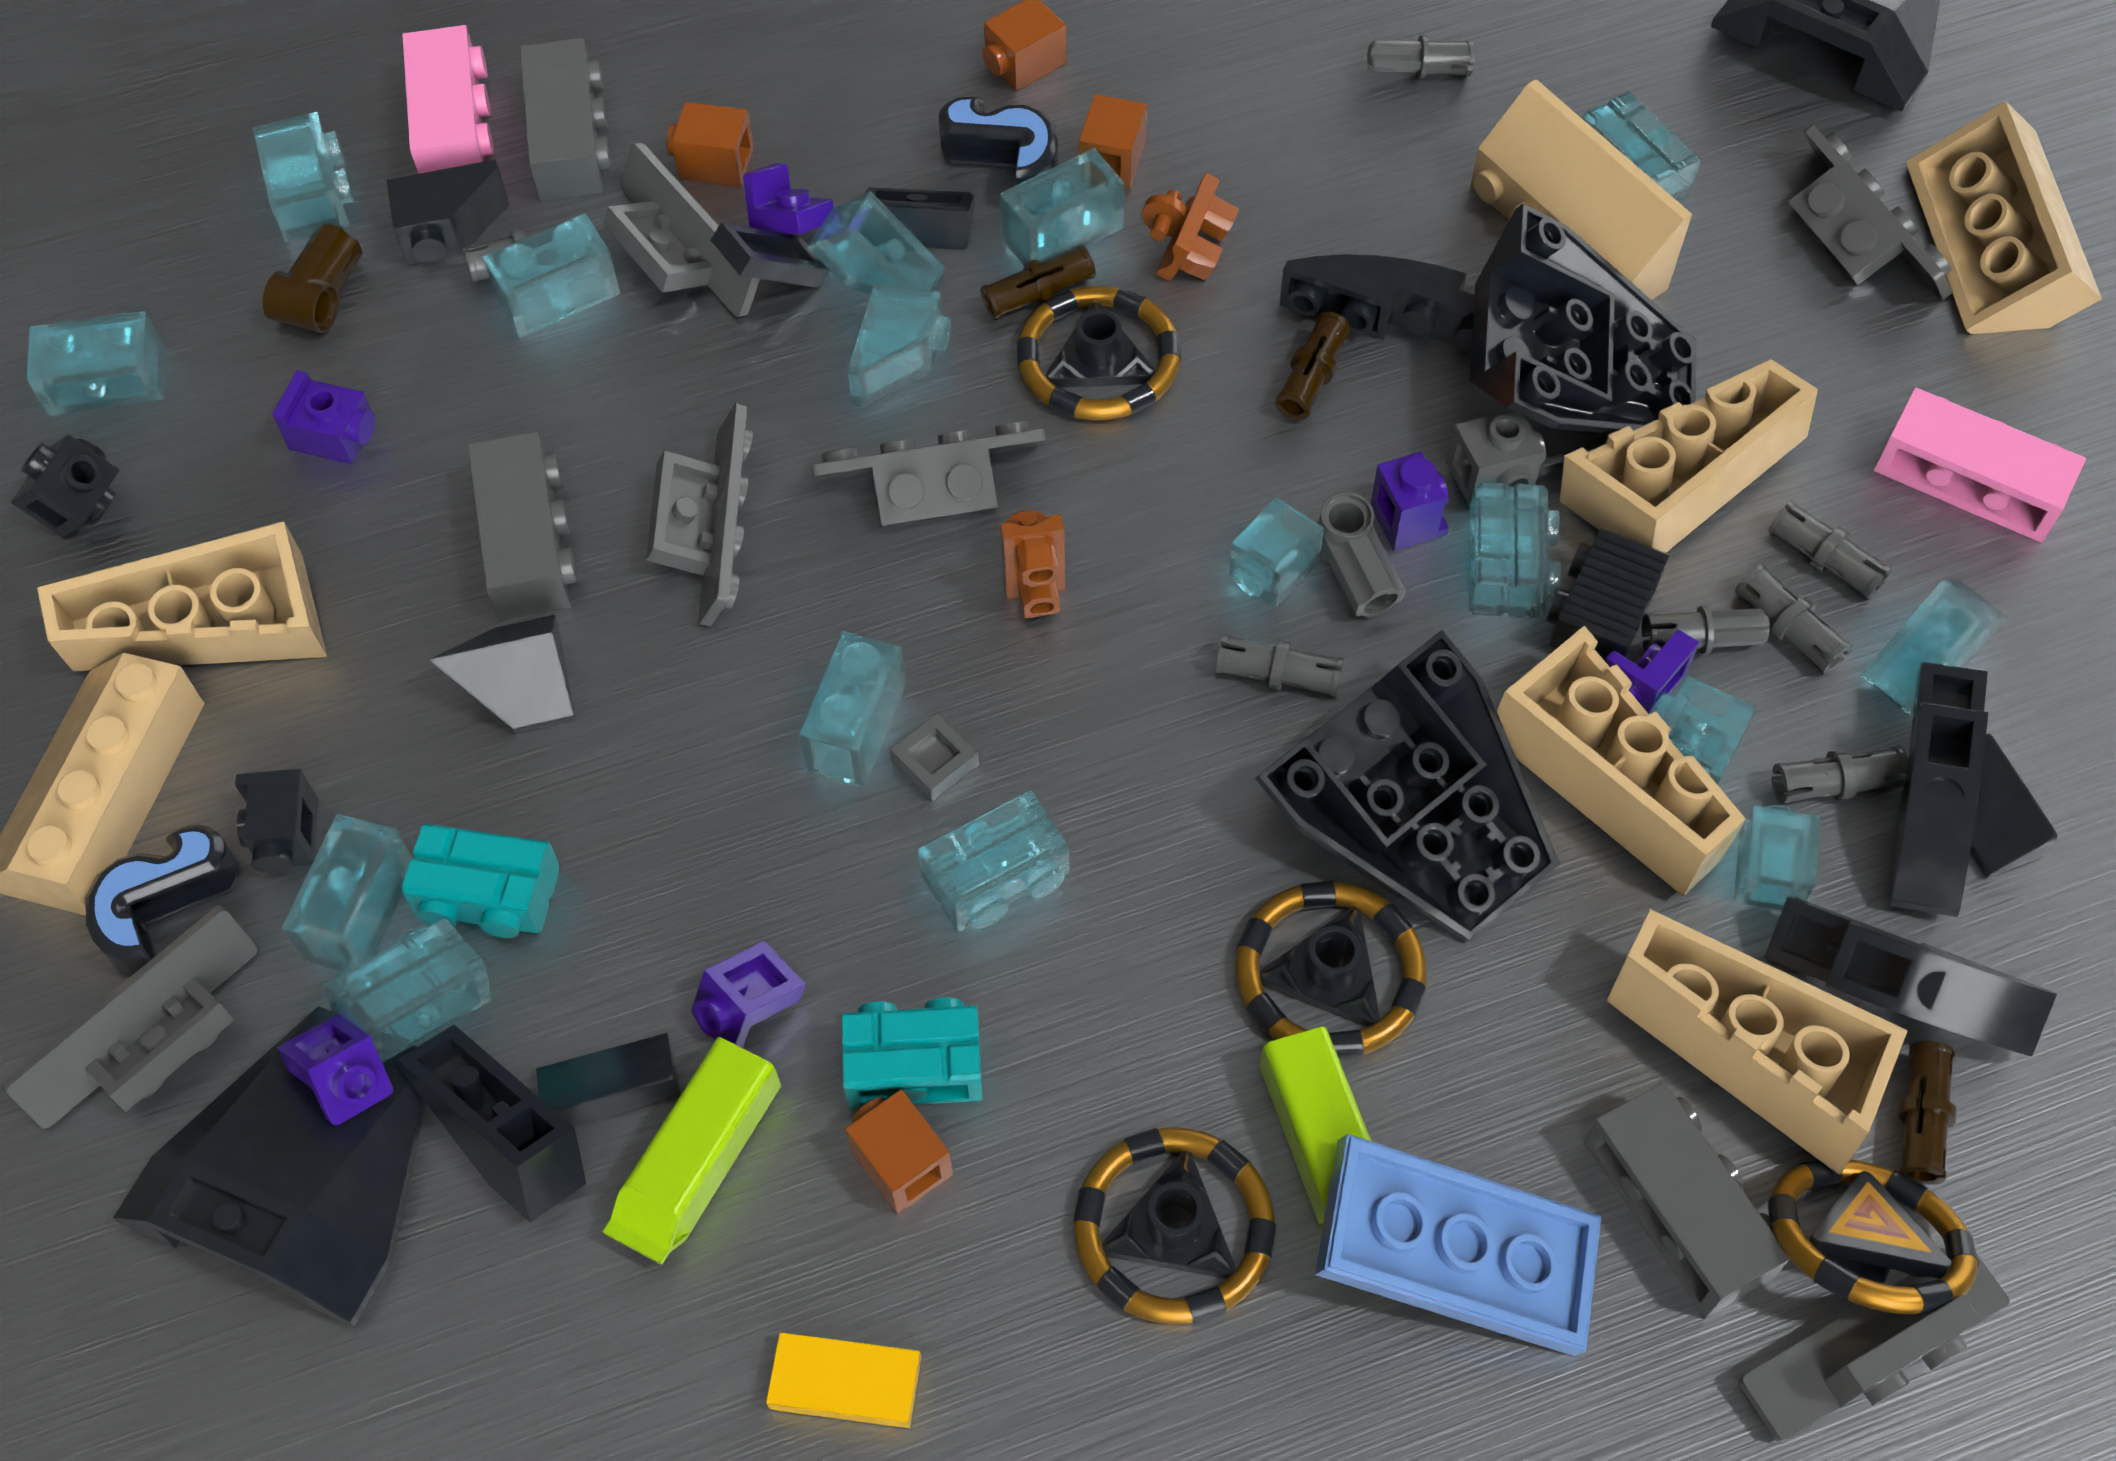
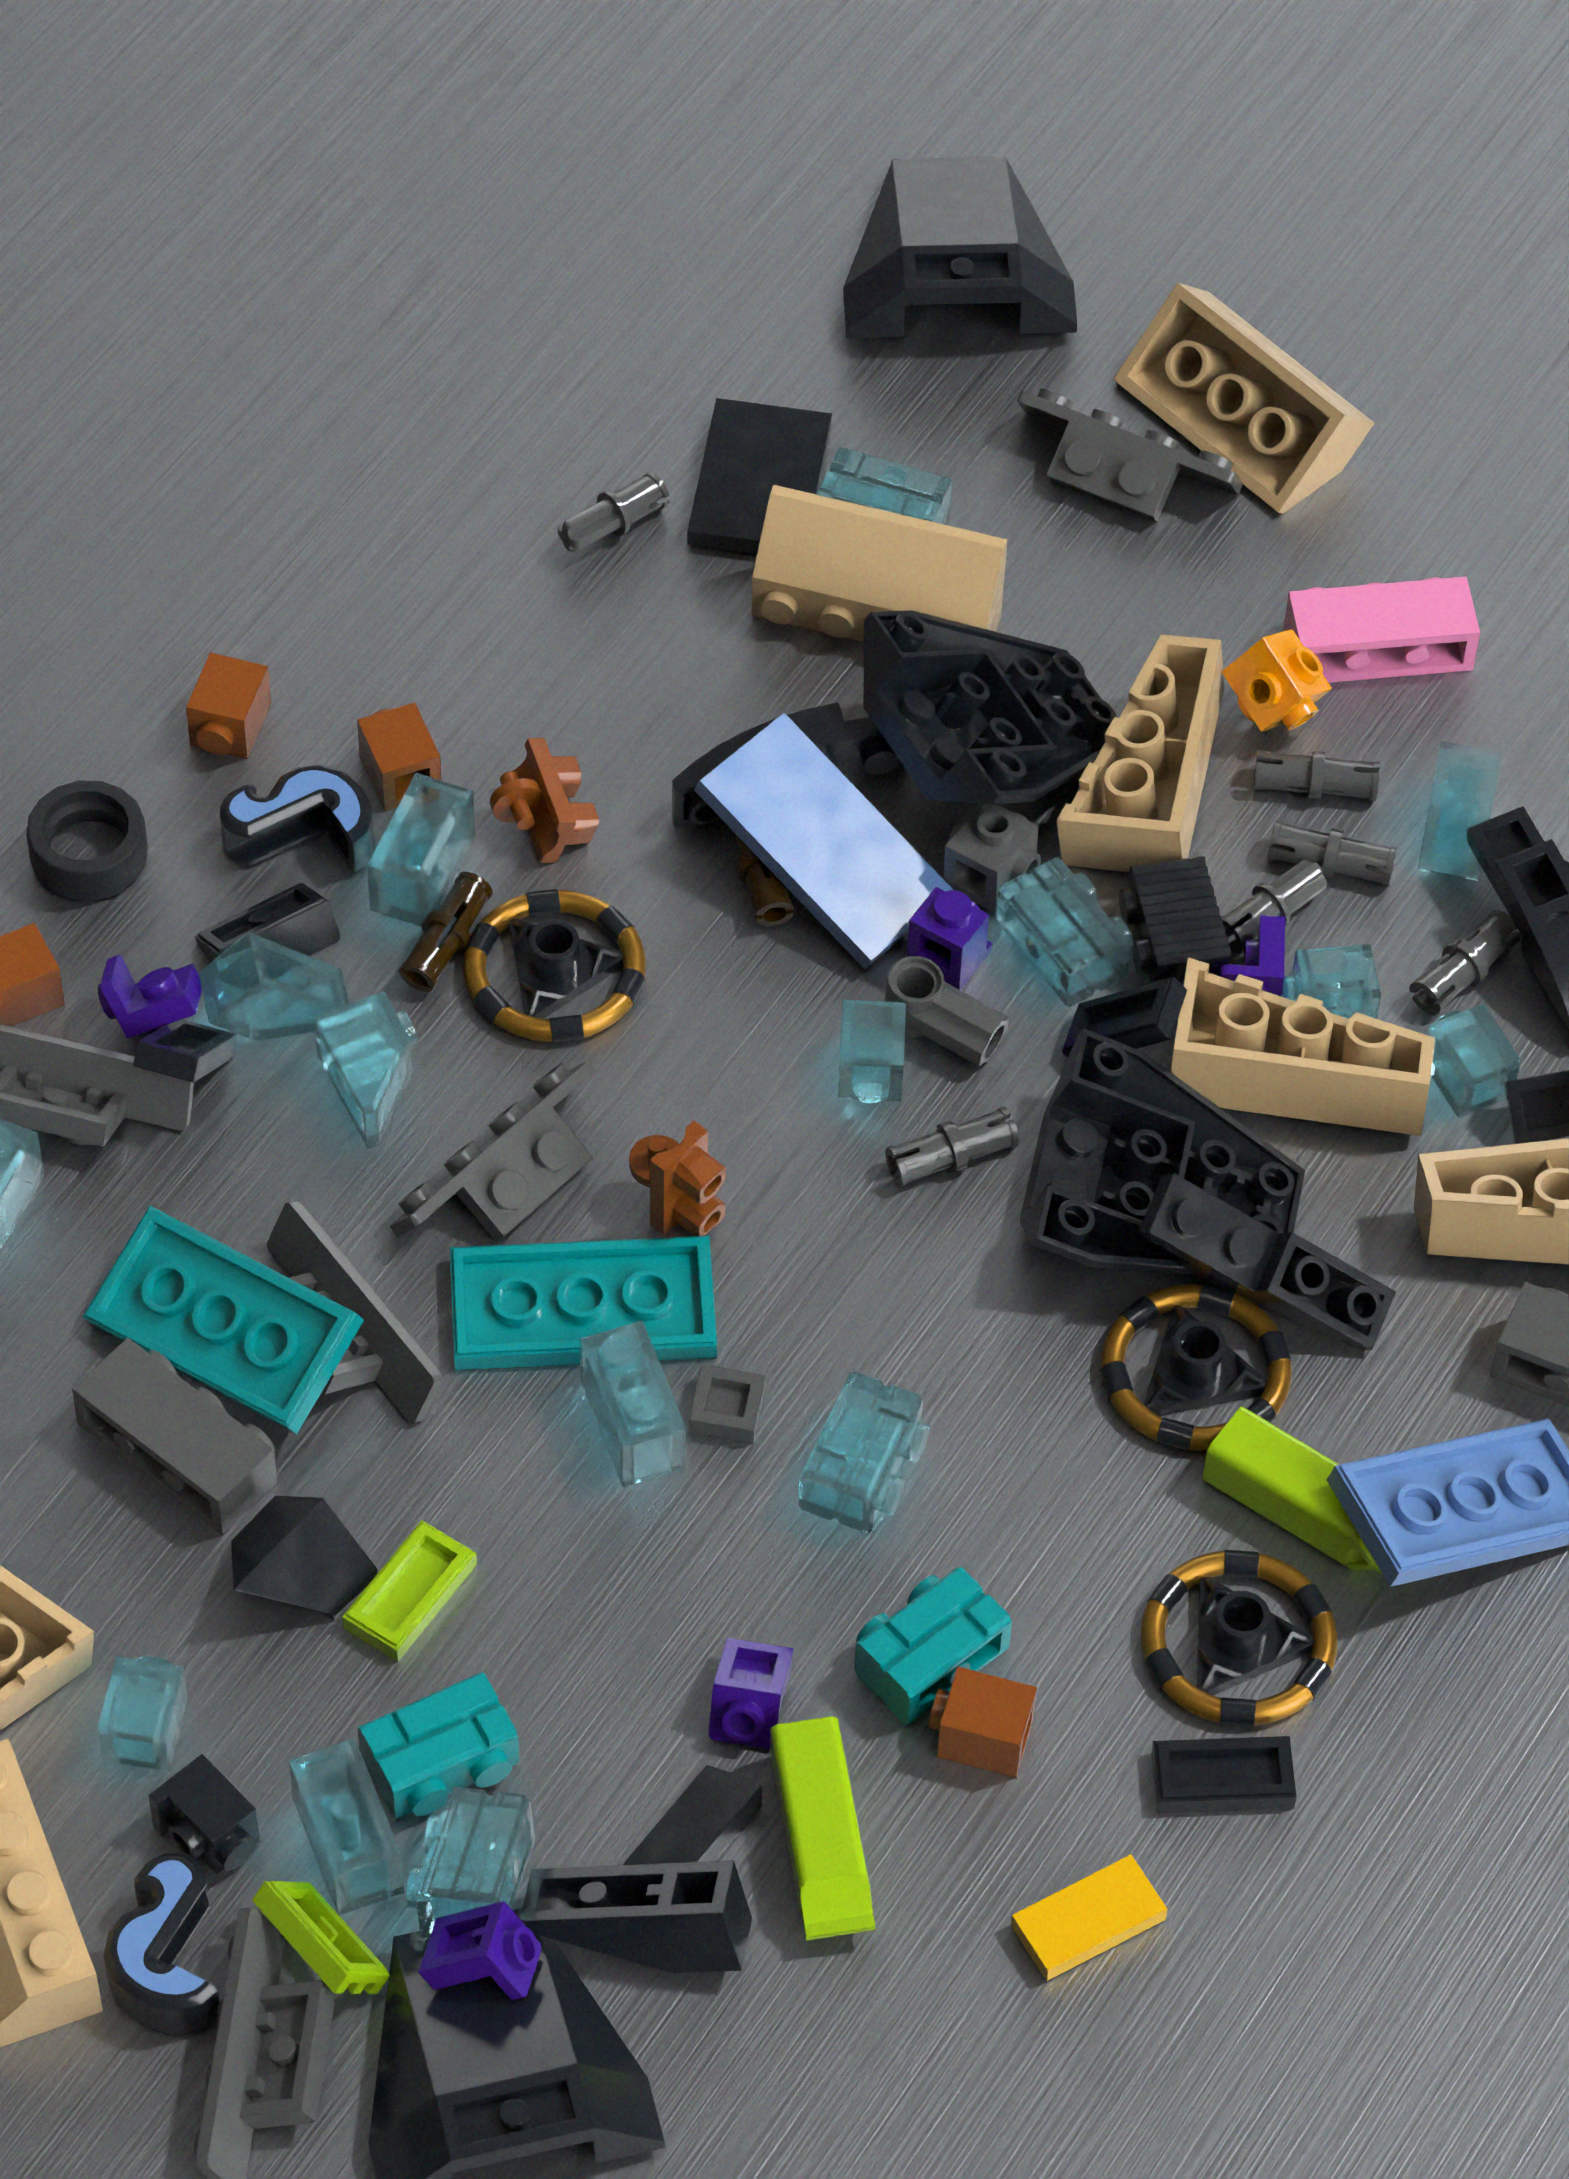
camera: 40 degrees left, 5 degrees down
none -> black tyre [27,780,148,901]
none -> teal tile [82,1205,364,1435]
none -> clear light blue brick [97,1656,188,1771]
none -> lime tile [252,1881,390,1994]
none -> lime tile [342,1520,477,1662]
none -> teal tile [450,1236,717,1370]
none -> black tile [687,398,832,554]
none -> tile [694,713,953,969]
none -> black tile [1062,977,1187,1058]
none -> black slope [1137,1173,1396,1350]
none -> black tile [1152,1736,1297,1813]
none -> light orange brick [1221,629,1332,732]

